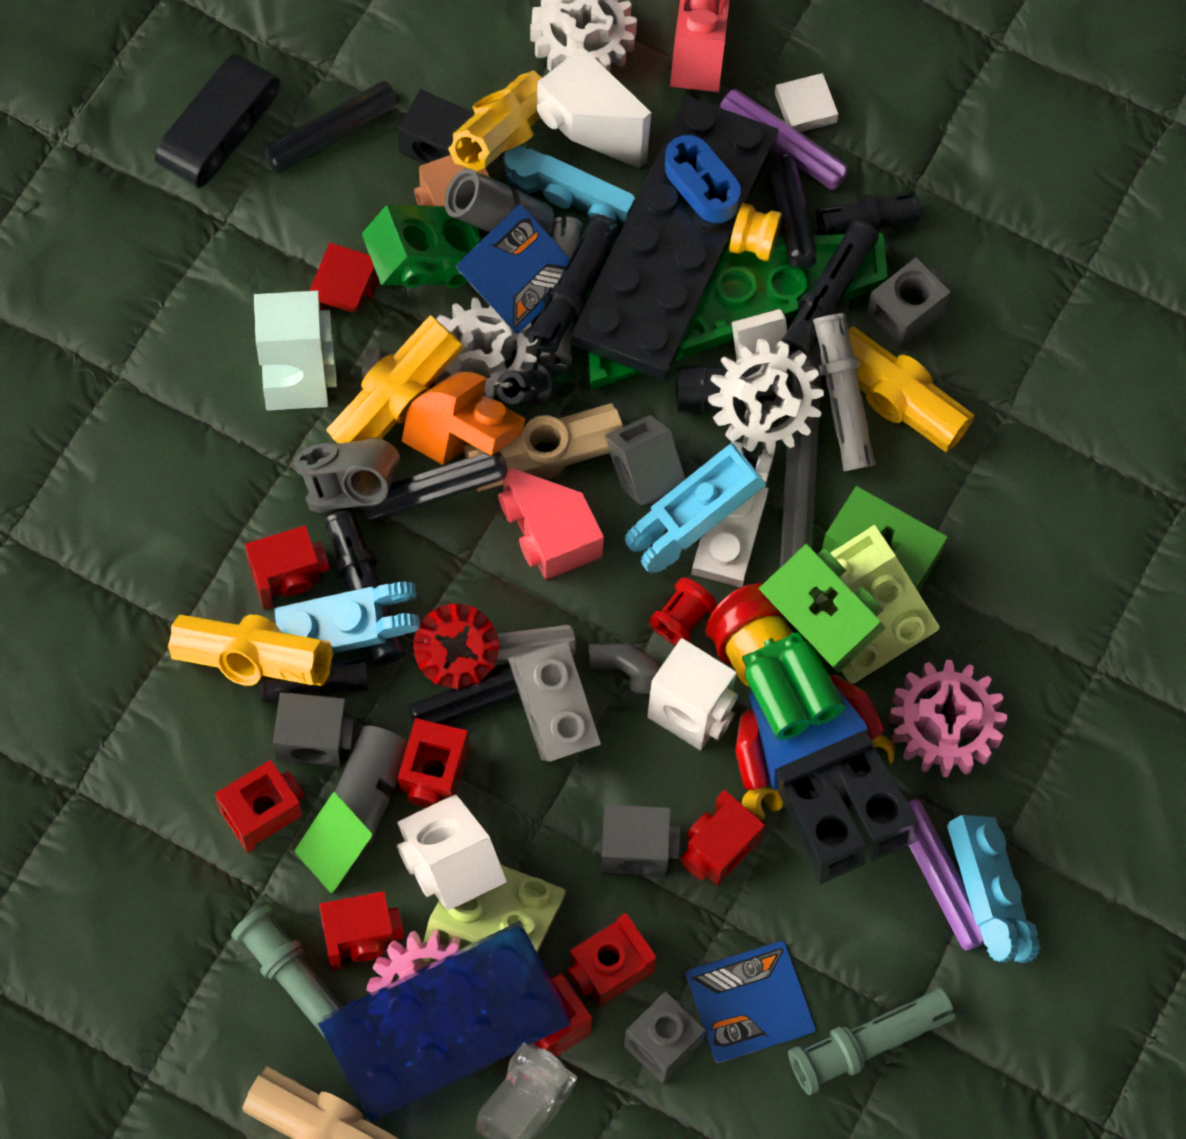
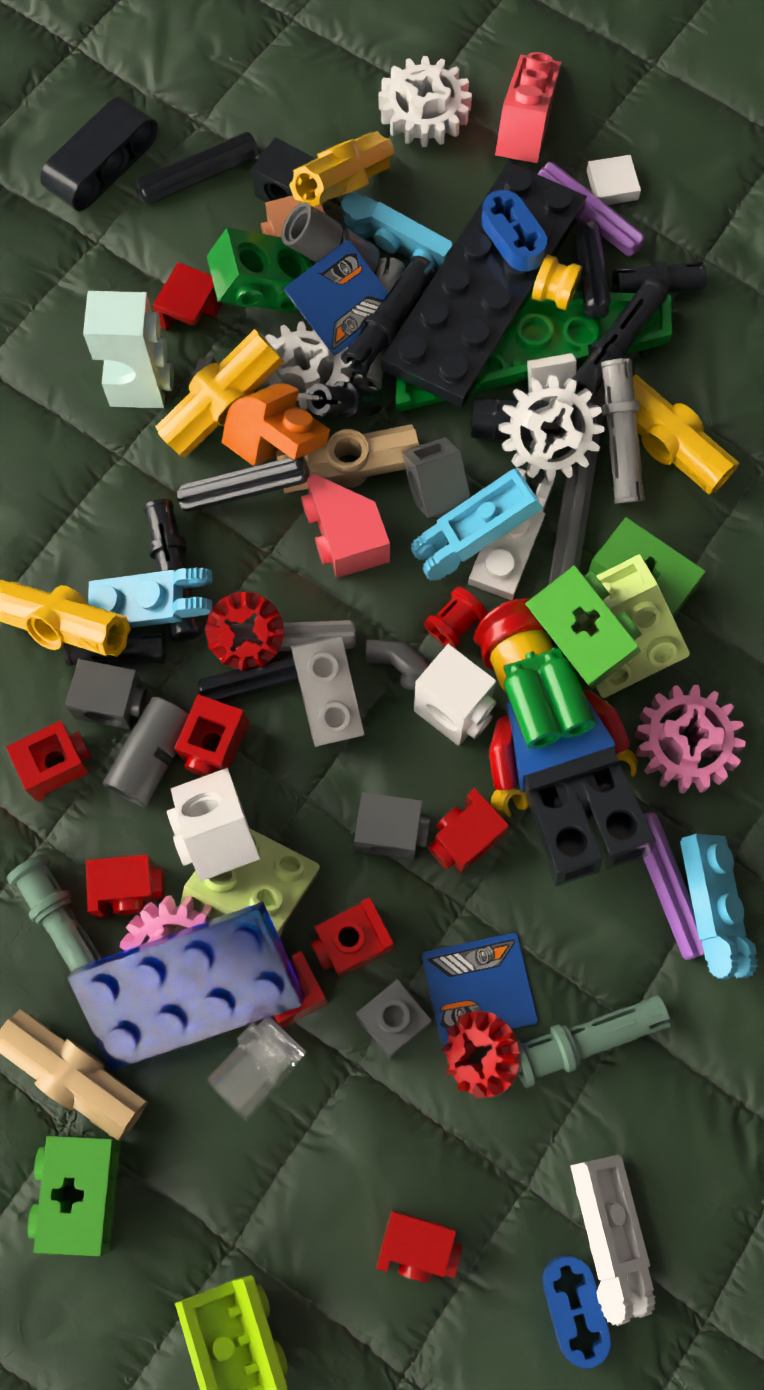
camera: 10 degrees right, 5 degrees up
red brick [245,525,330,610] -> none
dark grey piece [292,438,400,513] -> none
sticker [294,792,372,893] -> none
white slope [537,47,651,169] -> none
dark grey brick [866,257,951,350] -> none
none -> red gear [440,1011,520,1099]

